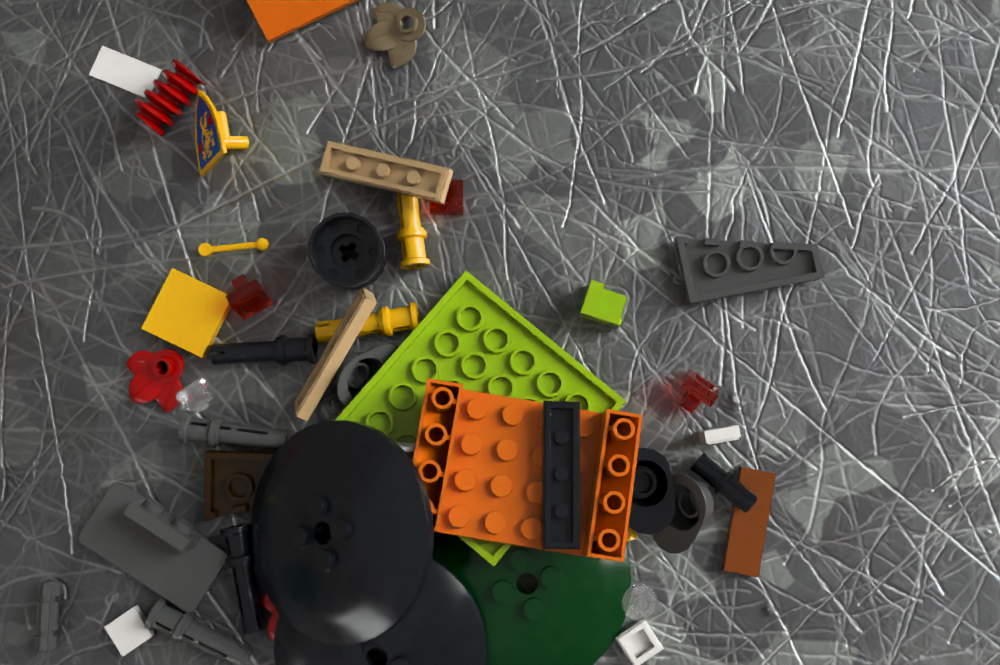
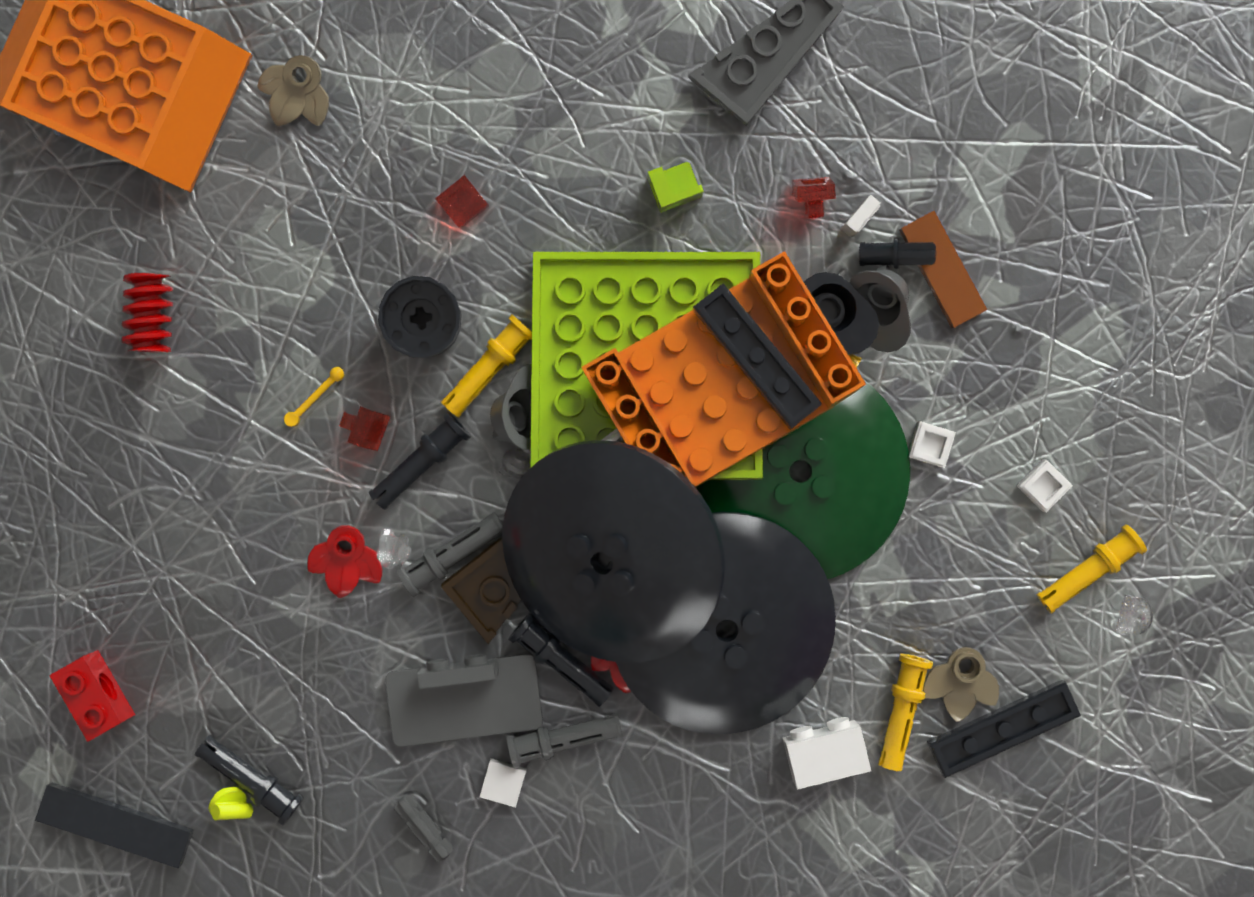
camera: 45 degrees left, 5 degrees up
white sticker [89,46,162,98] -> none
yellow tile [141,268,235,359] -> none
shield [195,90,249,177] -> none
tan tile [295,287,377,421] -> none
tan tile [318,141,453,204] -> none
yellow pin [396,193,430,270] -> none
clear plate [622,581,657,621] -> none

